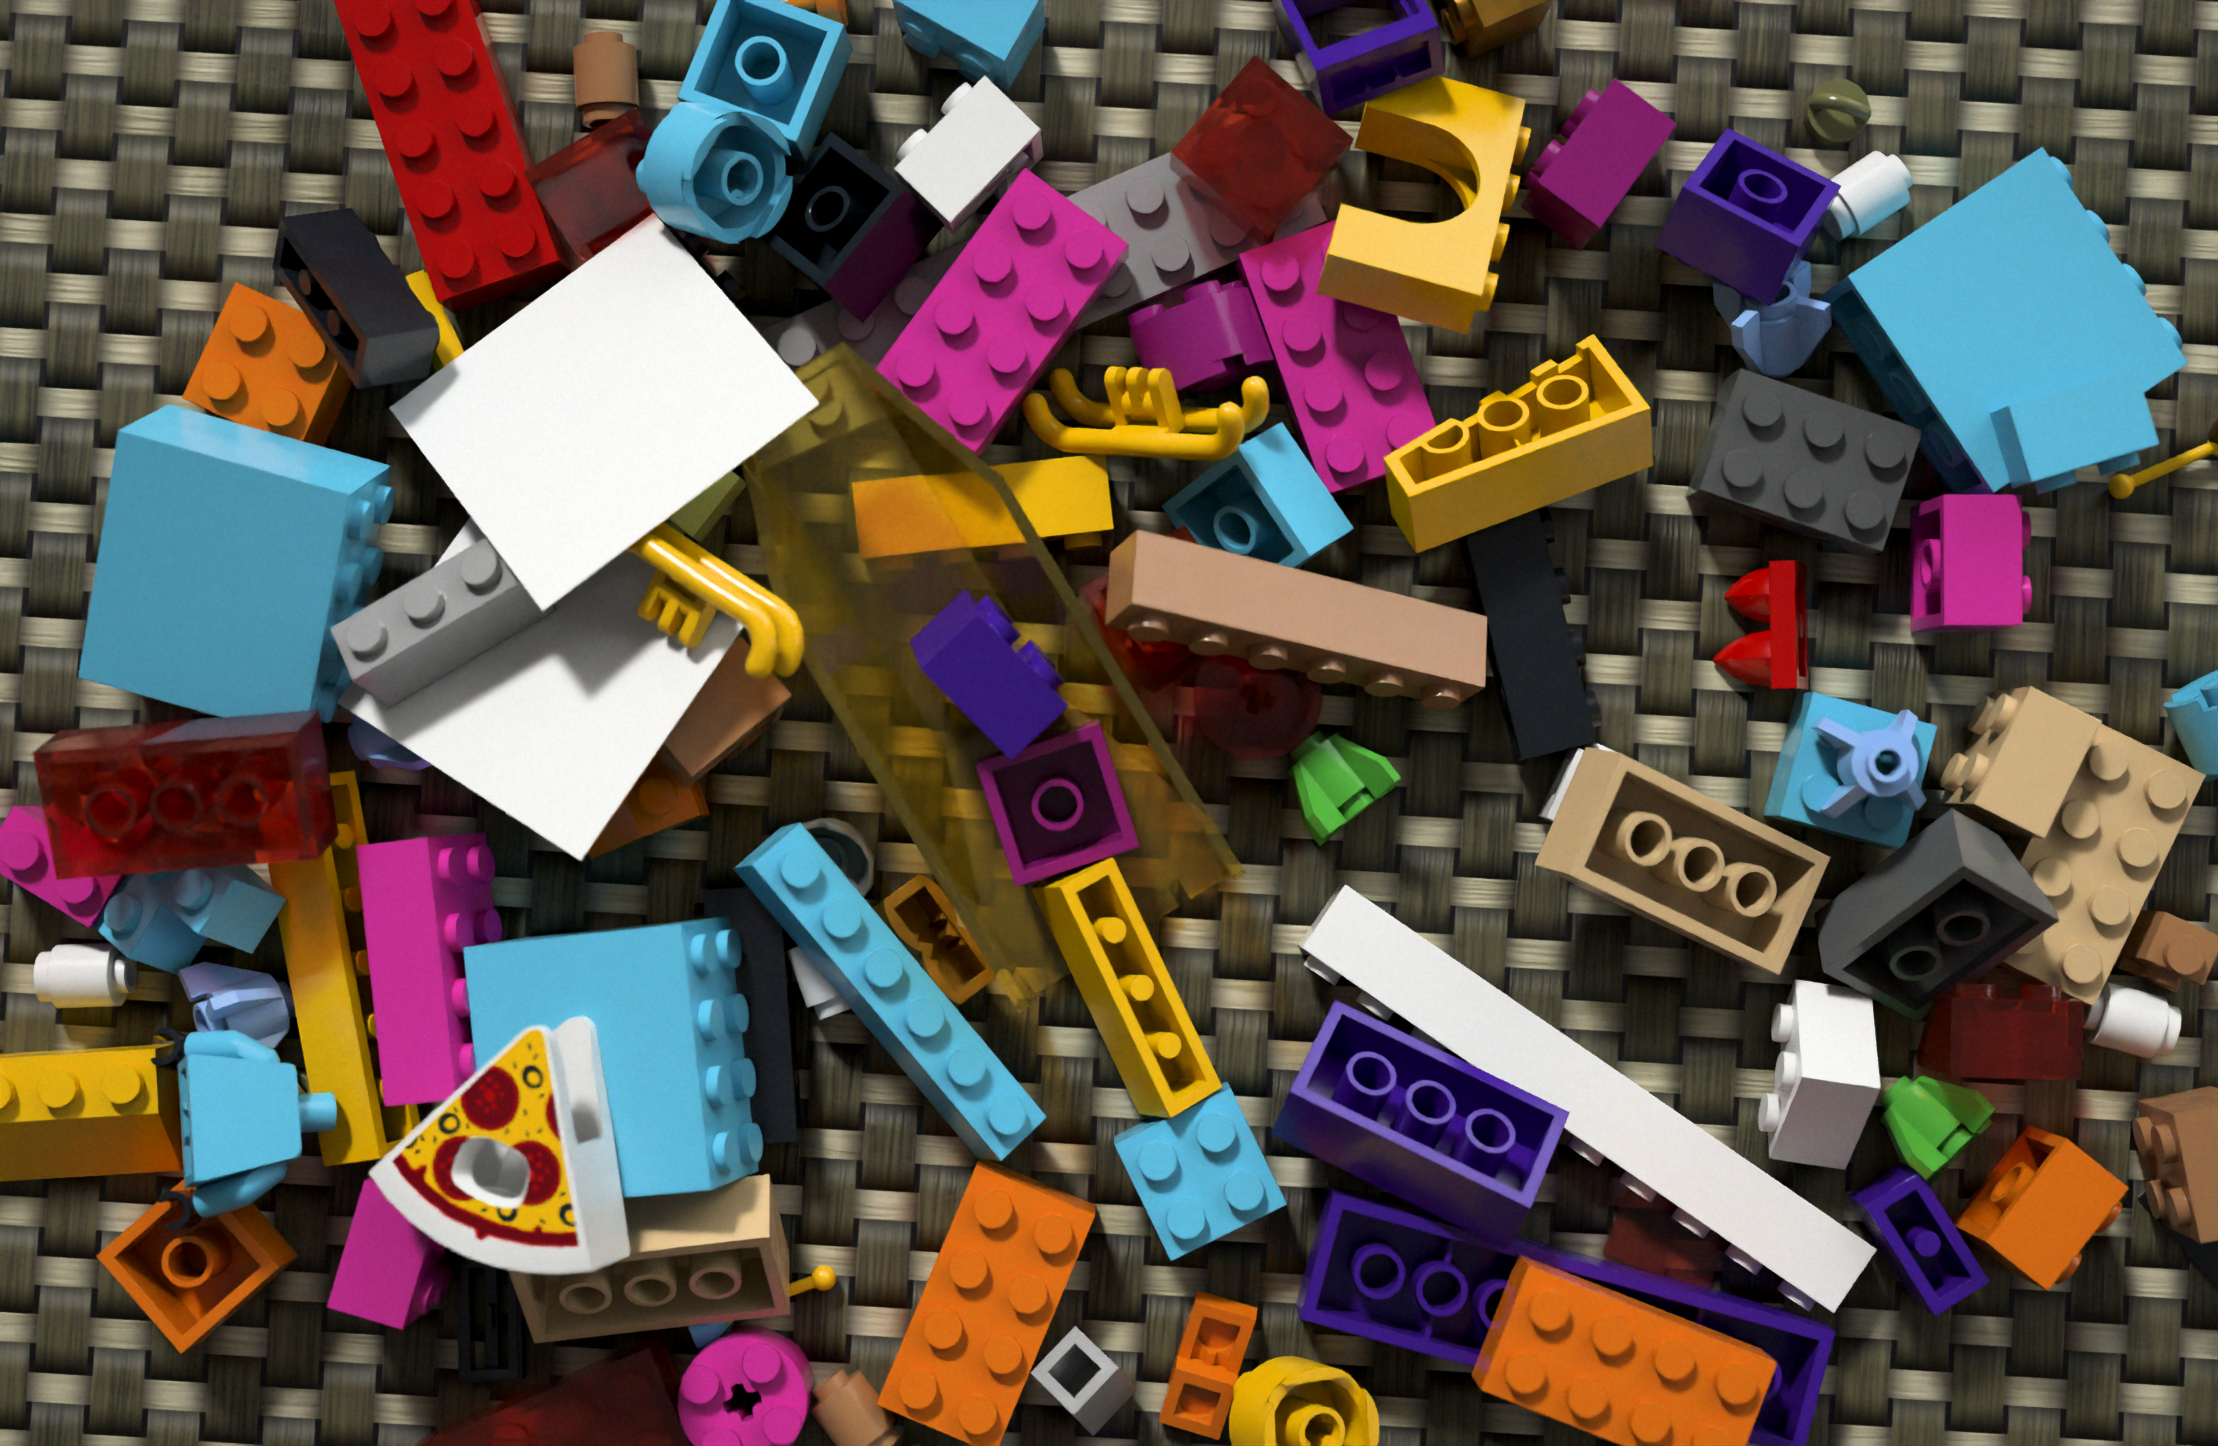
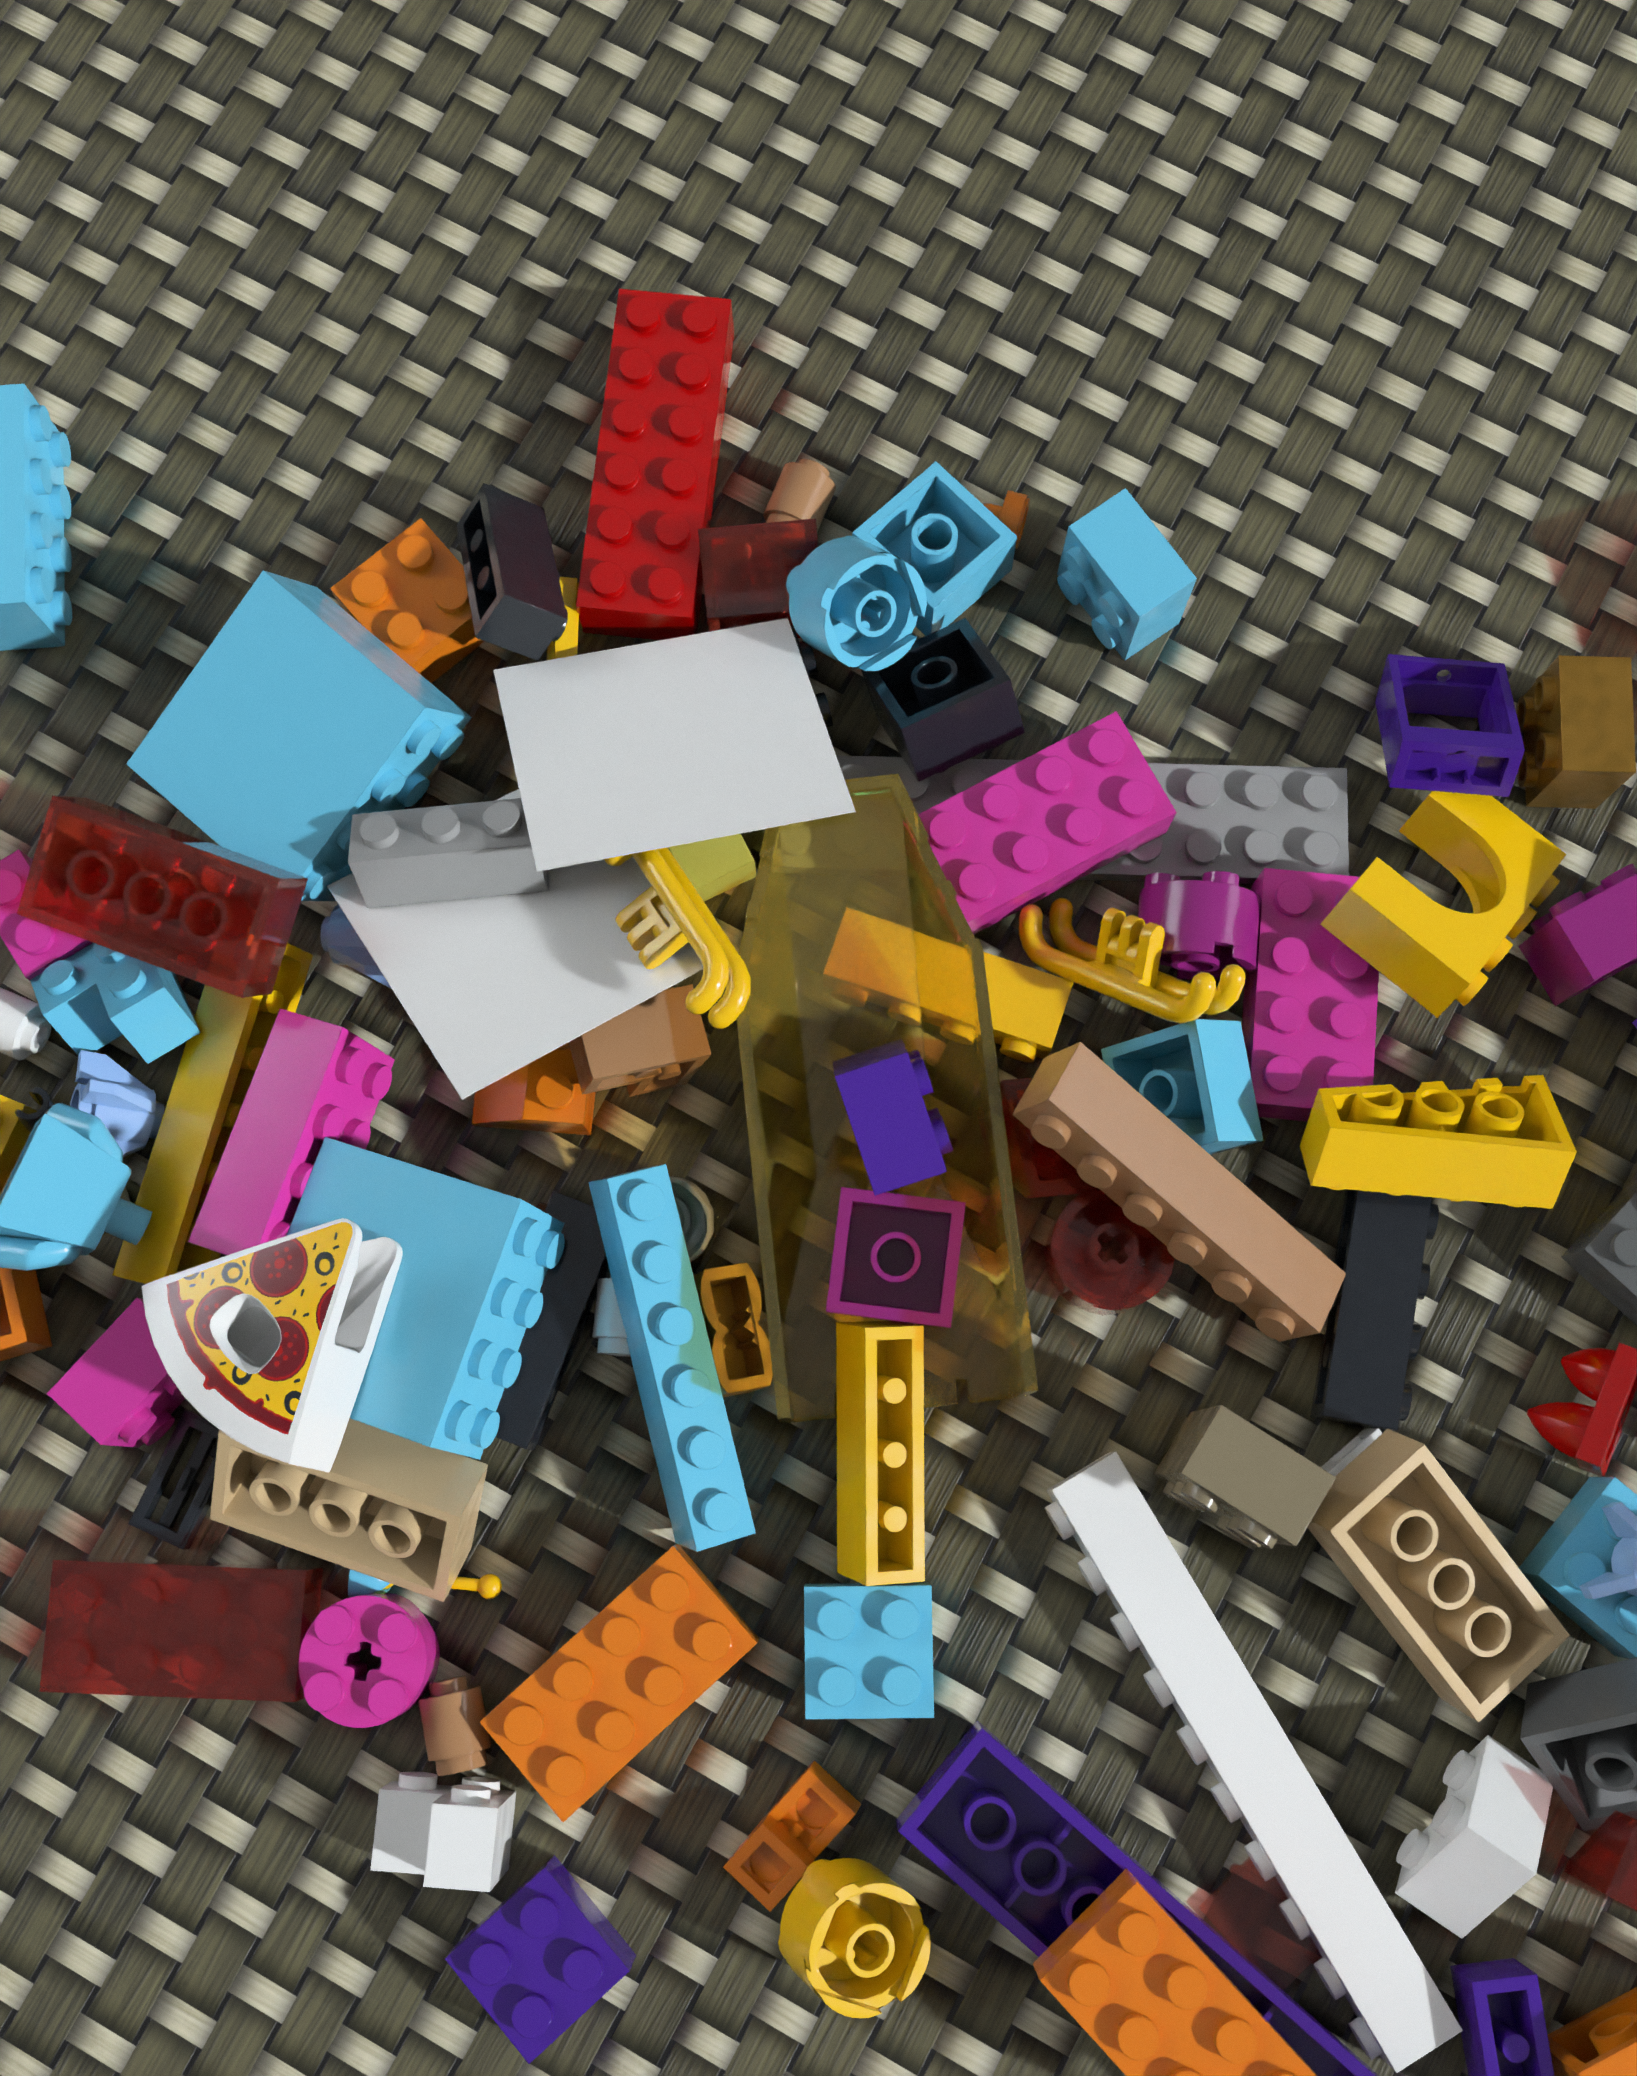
camera: 25 degrees right, 10 degrees down
white brick [894,75,1043,234] -> none
light grey brick [1031,1326,1137,1436] -> none
clear red brick [1169,55,1354,246] -> none
dark purple brick [1271,1000,1570,1250] -> none
bright green brick [1287,731,1401,846] -> none
bright green brick [1879,1075,1997,1188] -> none
none -> dark tan brick [1153,1405,1336,1550]

